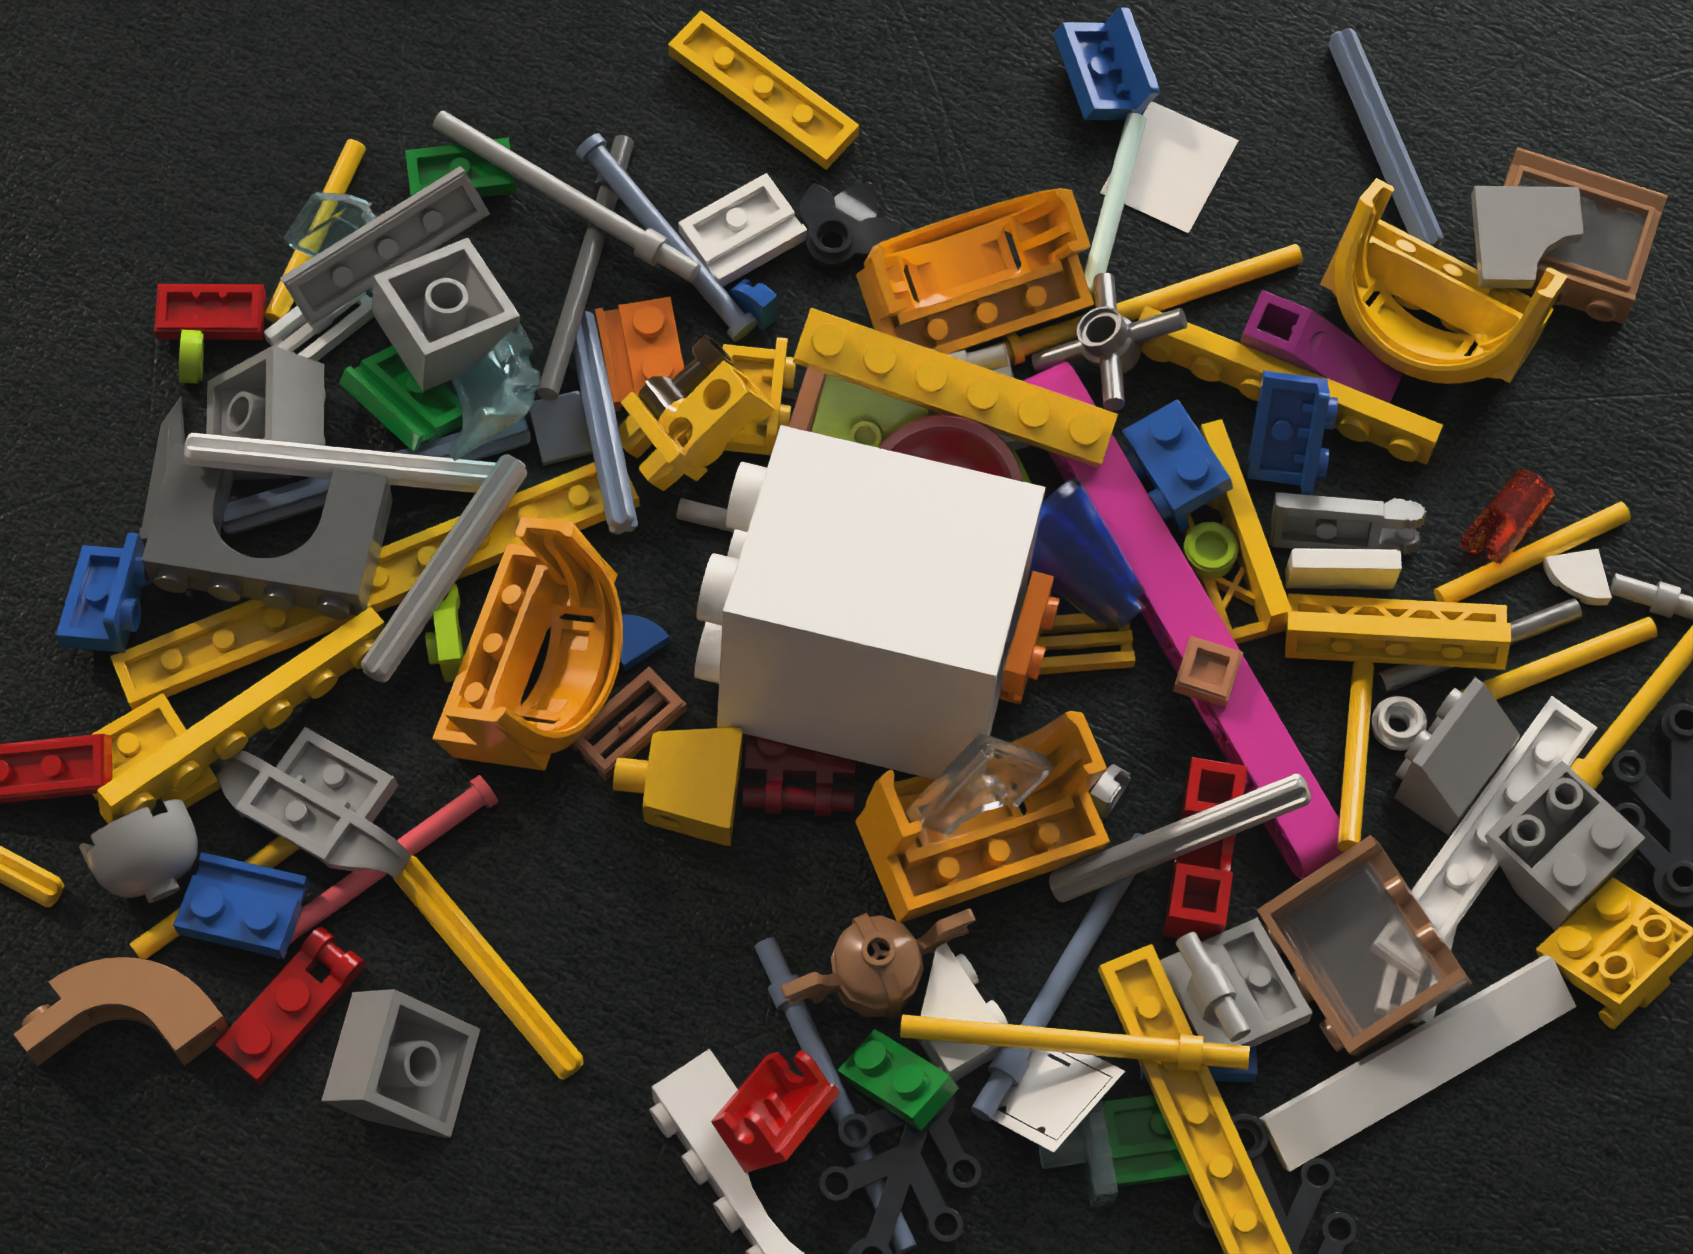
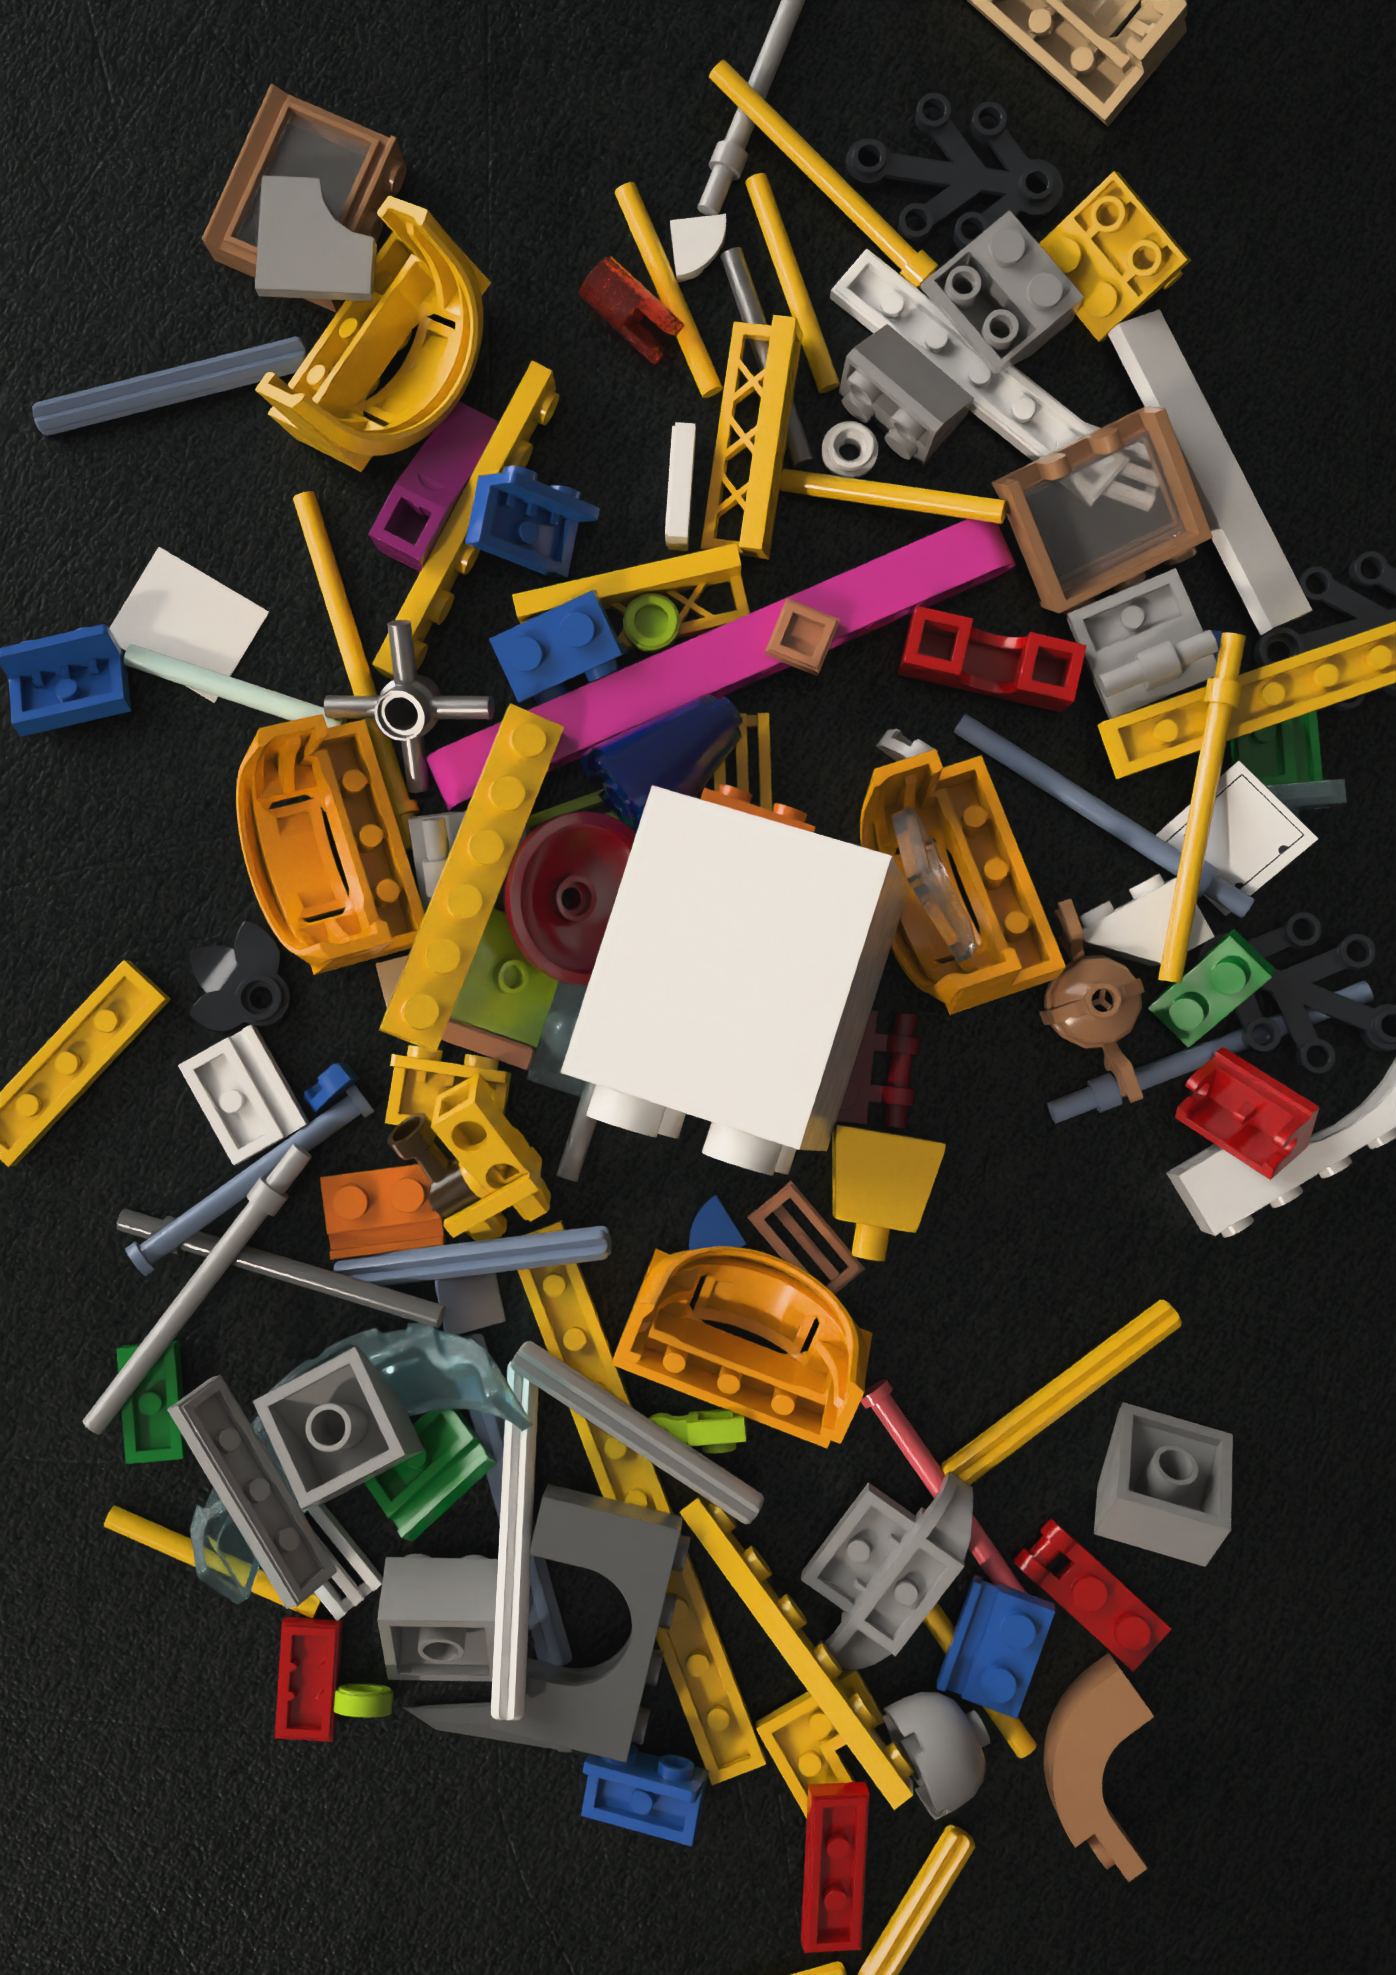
camera: 80 degrees left, 20 degrees up
light grey axle [1048,774,1311,902] -> none
dark grey hinge [1269,492,1427,555] -> none

